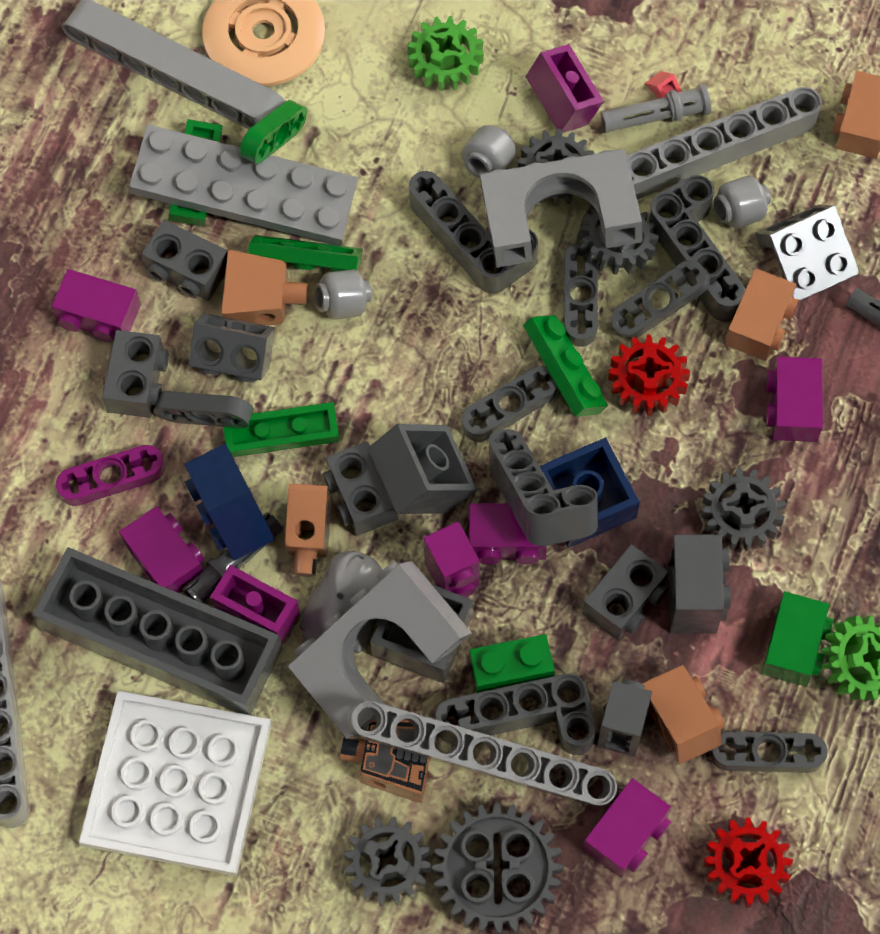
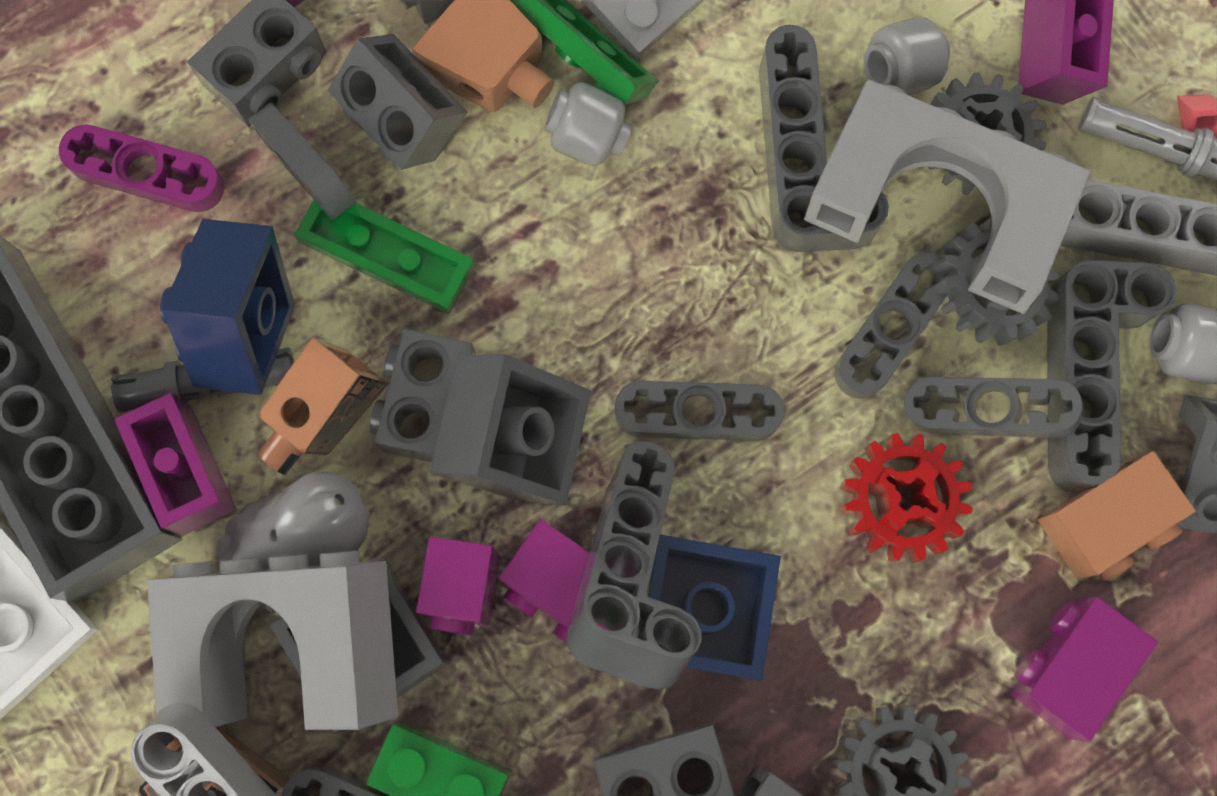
camera: 30 degrees right, 10 degrees up
magenta brick [119,506,204,593] -> none
green plate [523,315,608,417] -> none

